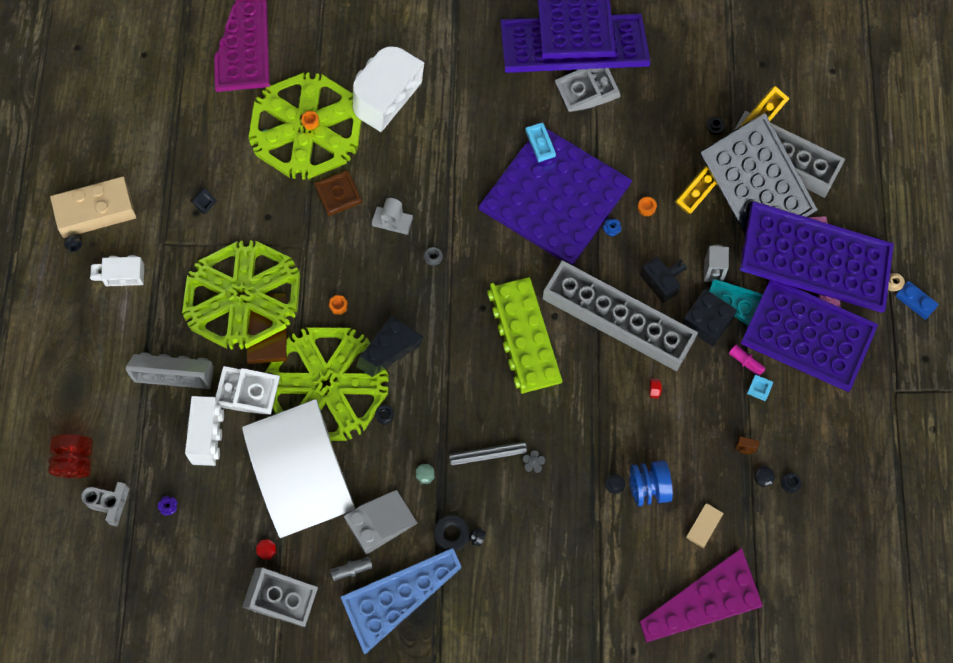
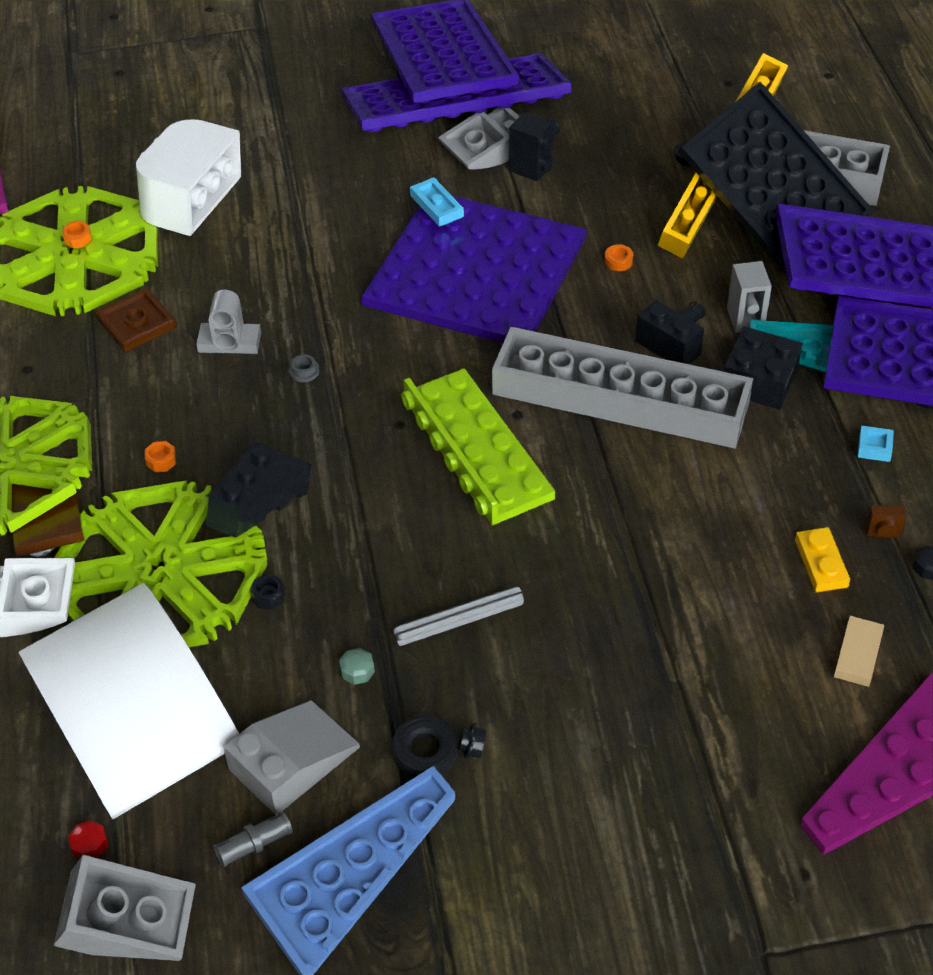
camera: 10 degrees left, 20 degrees down
dark grey plant [523,451,545,473] -> none
blue plate [603,219,622,236] -> none
black plate [605,474,625,494] -> none
blue wheel [629,460,673,507] -> none
red tile [649,379,662,398] -> none
dark pink axle [729,344,765,376] -> none
none -> black brick [509,112,561,182]
none -> yellow plate [795,527,850,593]

